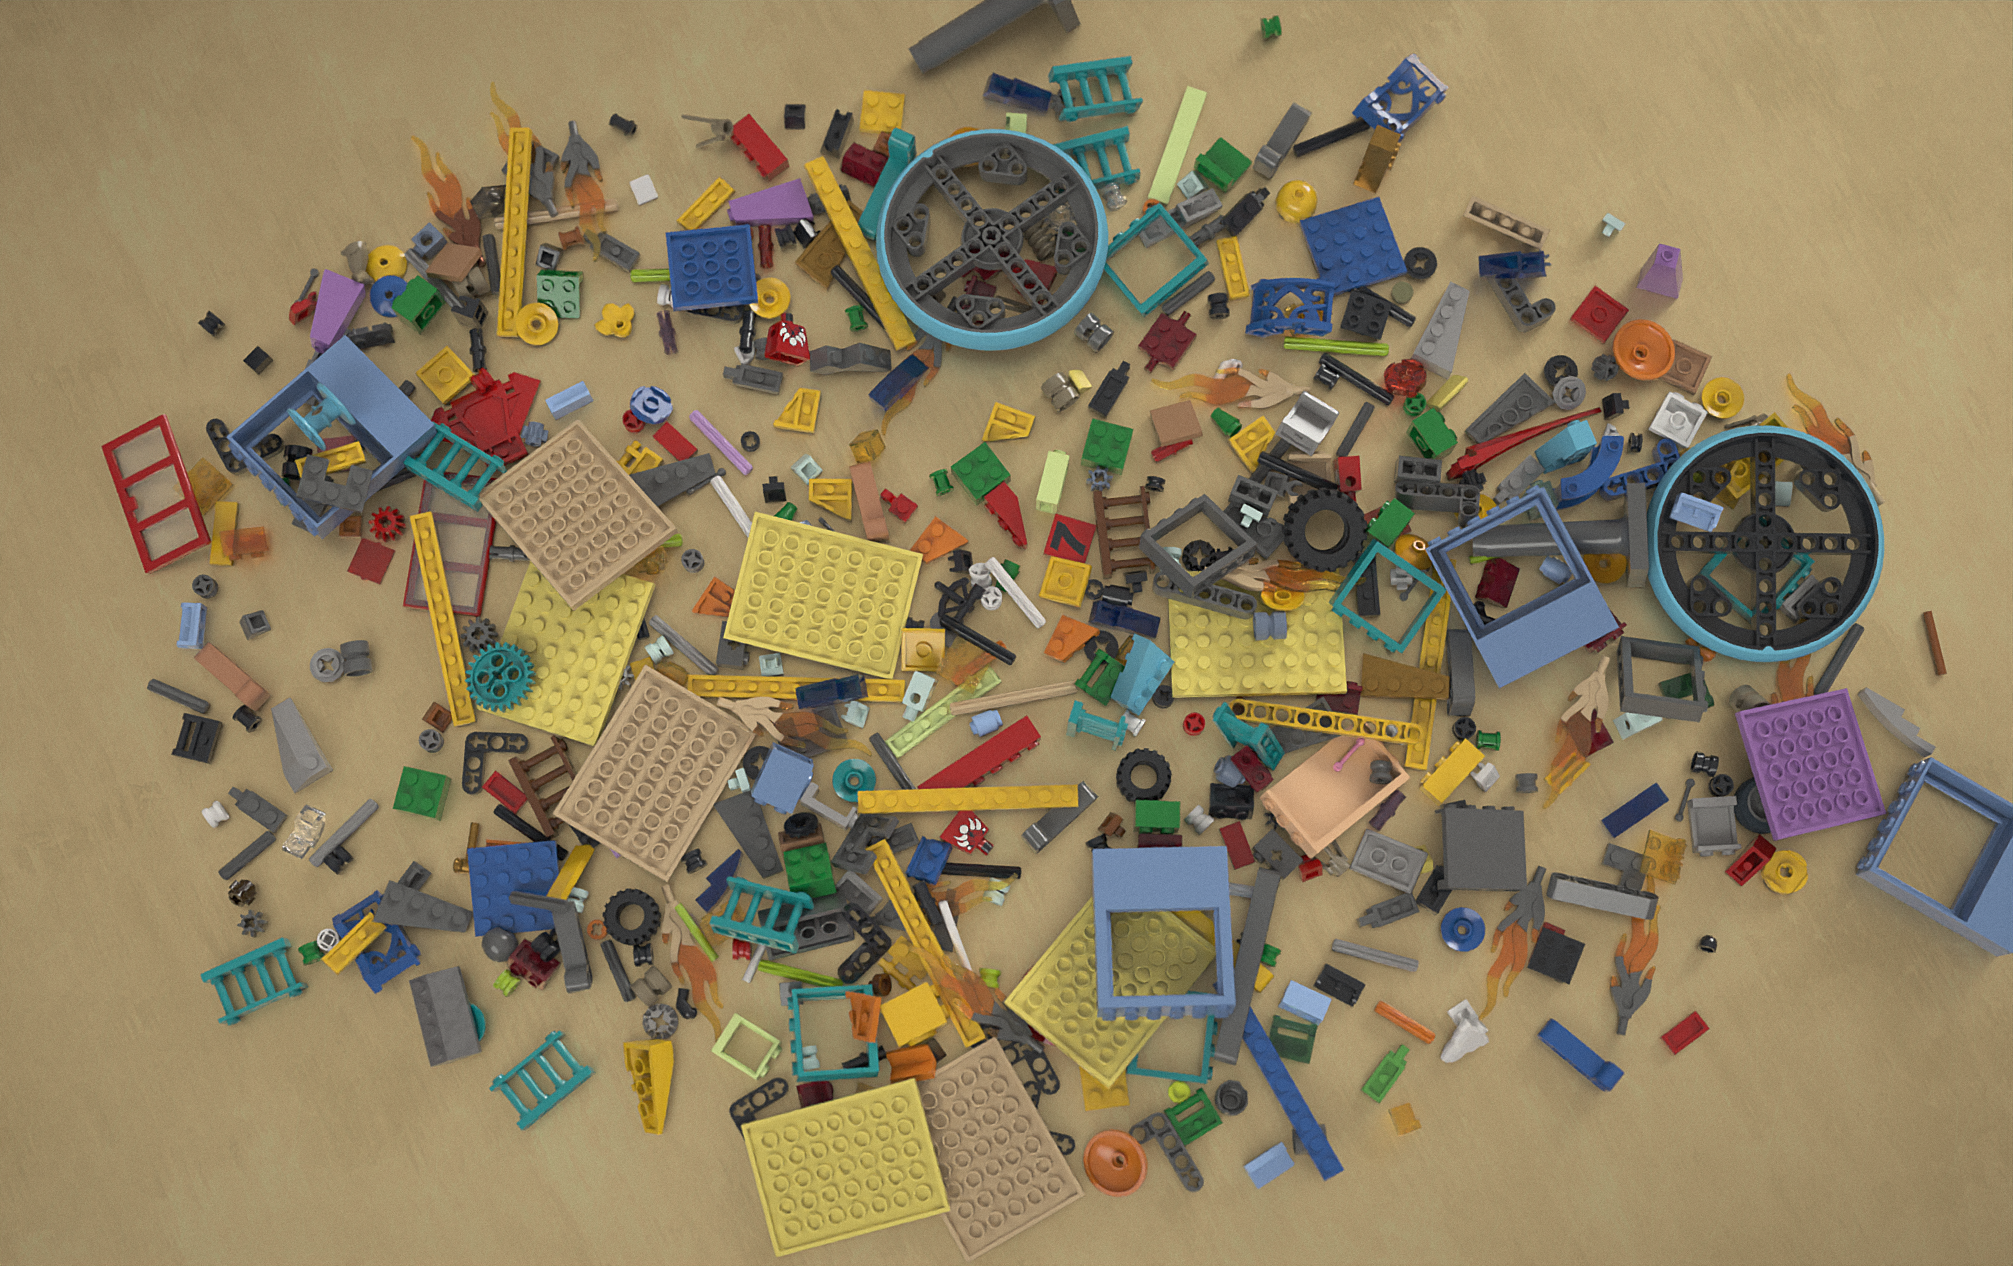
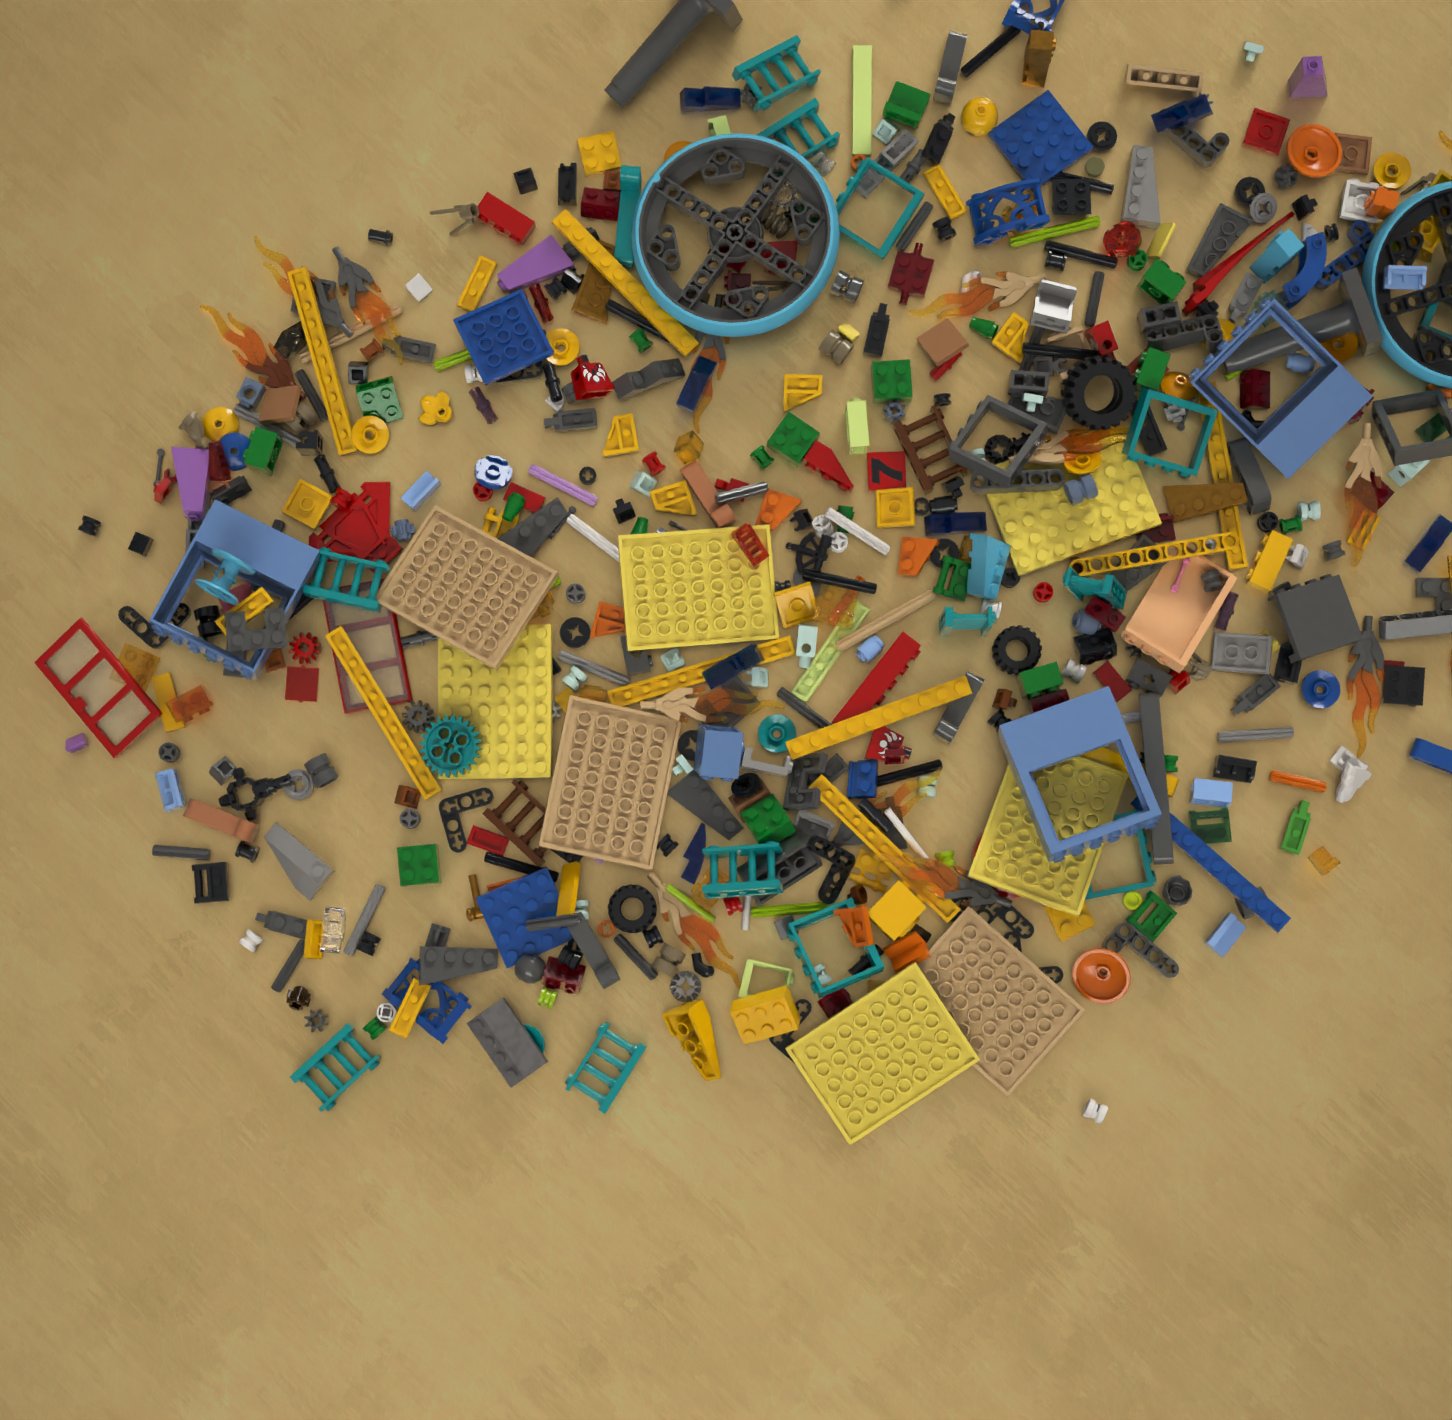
camera: 20 degrees left, 5 degrees up
none -> medium lavender slope [65,733,88,753]
none -> clear red slope [208,441,231,481]
none -> black piece [218,767,293,821]
none -> yellow plate [303,919,326,959]
none -> green cone [502,492,526,522]
none -> black gear [560,617,591,648]
none -> red bush [642,451,666,477]
none -> dark grey axle [714,482,769,504]
none -> yellow brick [730,985,801,1044]
none -> clear red slope [731,523,769,567]
none -> dark red tile [884,741,905,764]
none -> light aqua wheel [1297,501,1321,521]
none -> orange brick [1363,186,1400,220]

